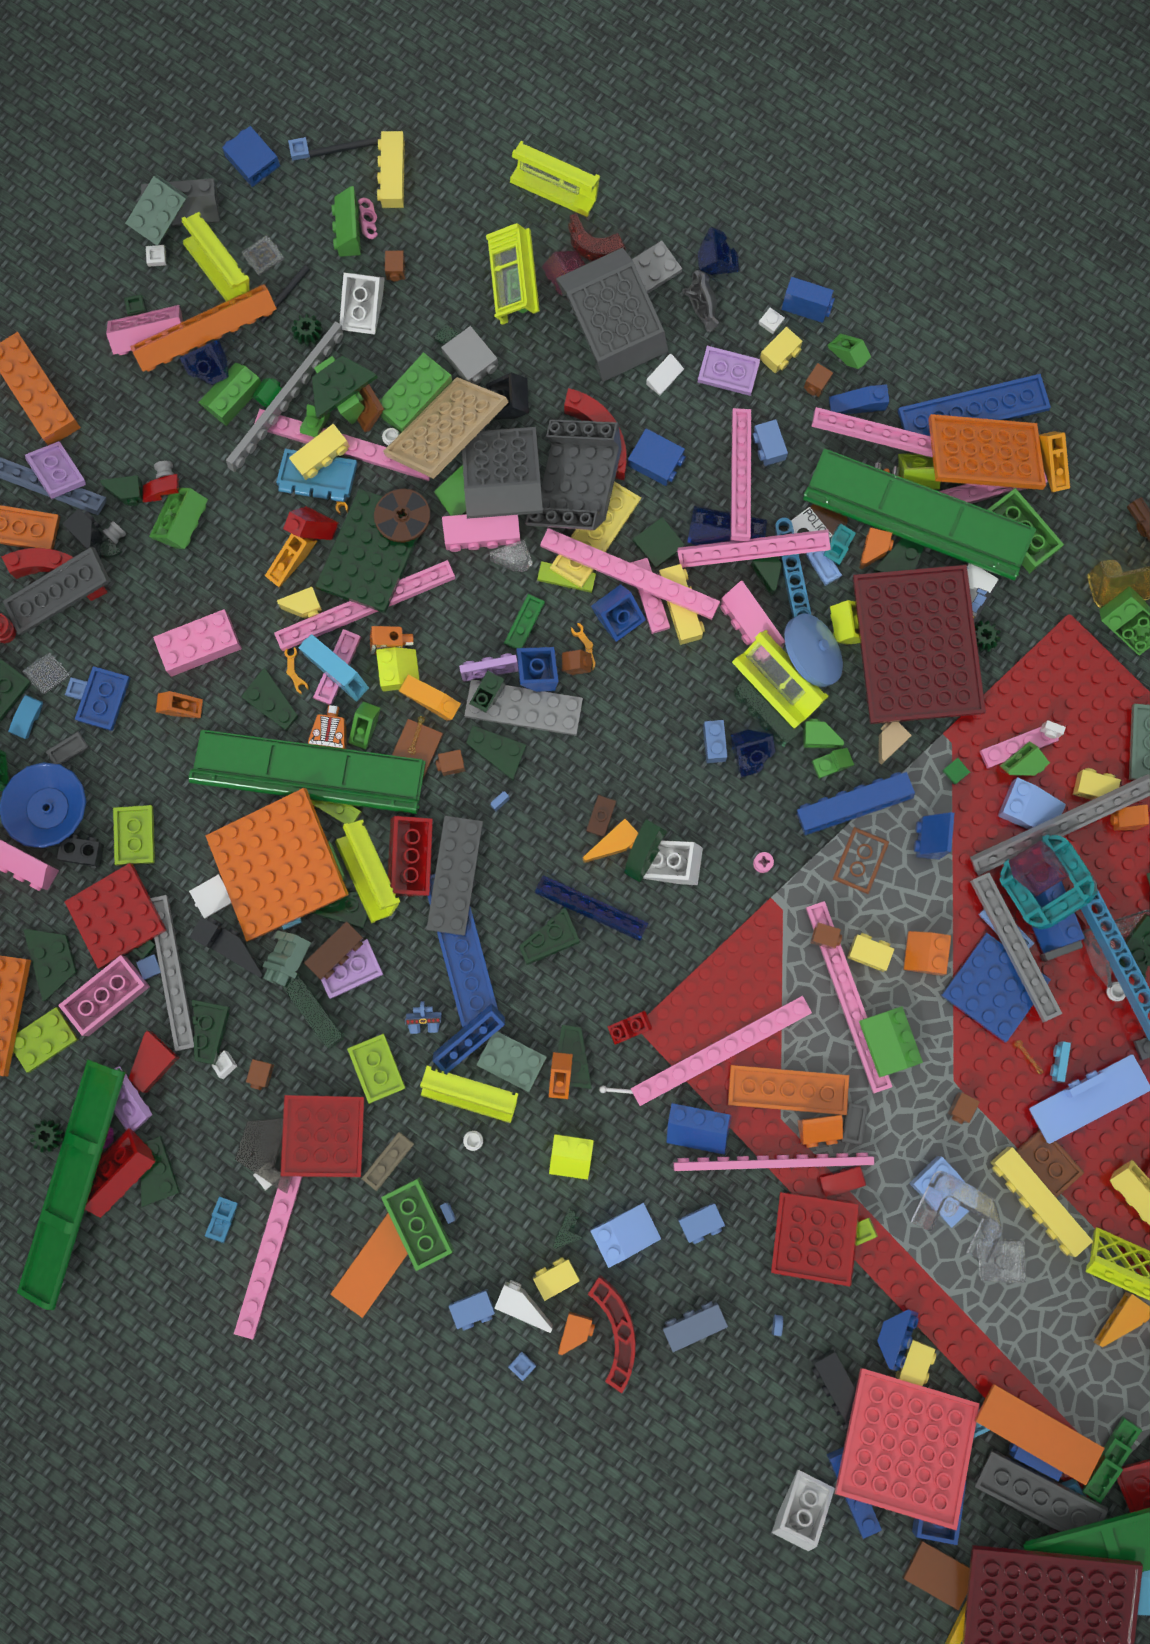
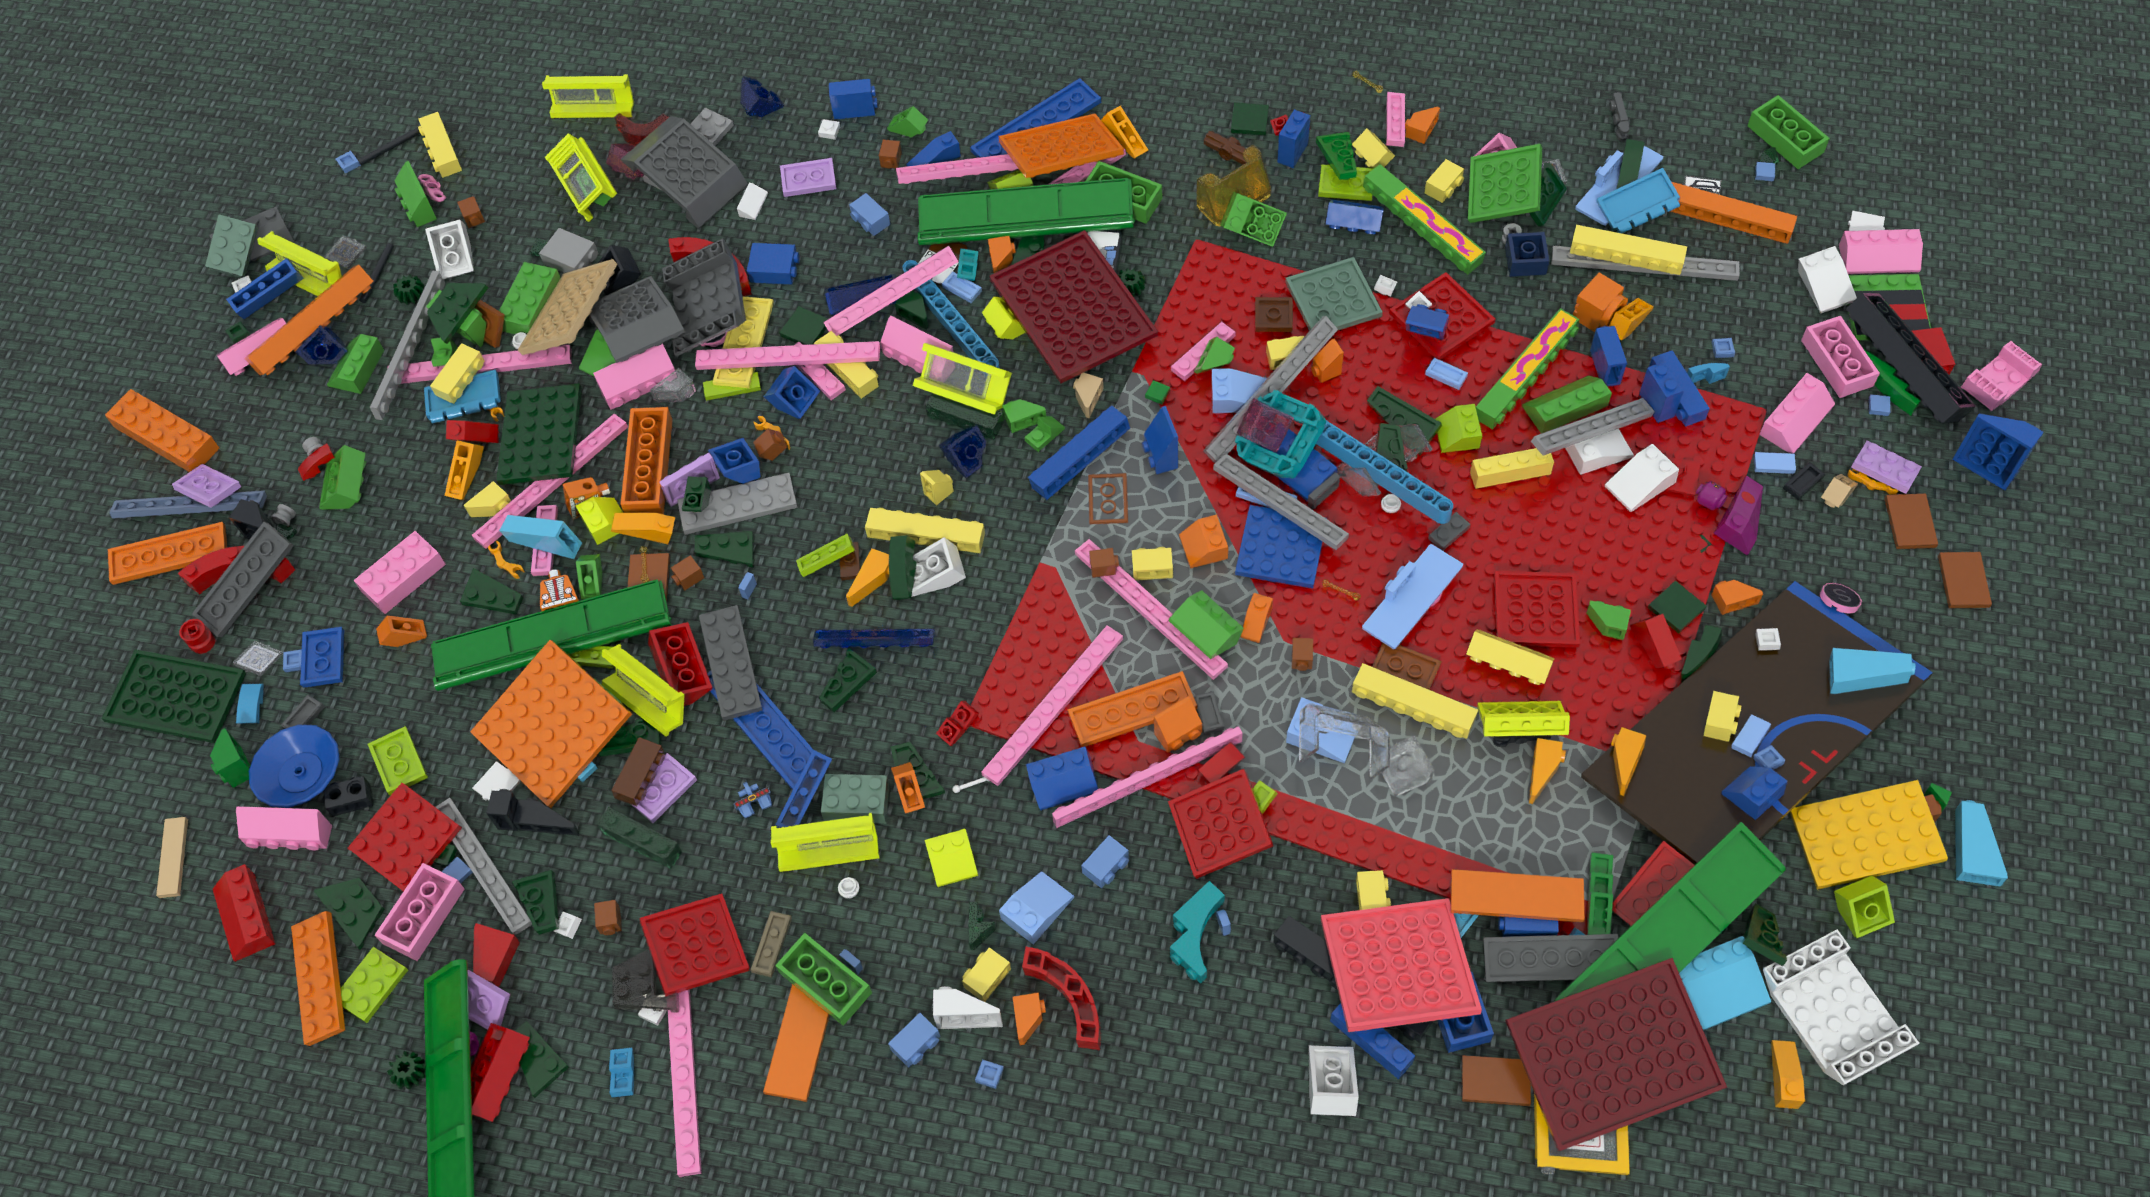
camera: 20 degrees left, 20 degrees down
dark green slope [100,475,144,506] -> none
blue brick [222,126,280,187] -> none
green brick [251,378,282,408] -> none
sand green hips [262,930,311,986] -> none
lime plate [347,1034,406,1104] -> none
reddish brown piece [374,489,431,542] -> none
green tile [504,594,545,650] -> none
sand blue brick [662,1301,728,1352] -> none
flat silver animal [682,270,719,332] -> none
medium blue brick [703,720,727,763] -> none
bright pink plate [731,408,751,541] -> none
bright pink wheel [753,852,774,873] -> none
light yellow brick [760,327,803,374] -> none
medium blue dish [785,614,843,687] -> none
blue slope [878,1309,919,1371] -> none
white plate [1040,720,1066,739] -> none
medium azure plate [1050,1041,1071,1082] -> none
none -> blue brick [226,258,304,319]
none -> orange brick [621,407,672,515]
none -> lime plate [796,534,855,577]
none -> light yellow brick [865,508,985,553]
none -> light yellow slope [920,470,954,505]
none -> teal arch [1170,881,1225,984]
none -> orange slope [1241,593,1273,643]
none -> reddish brown plate [1255,297,1293,332]

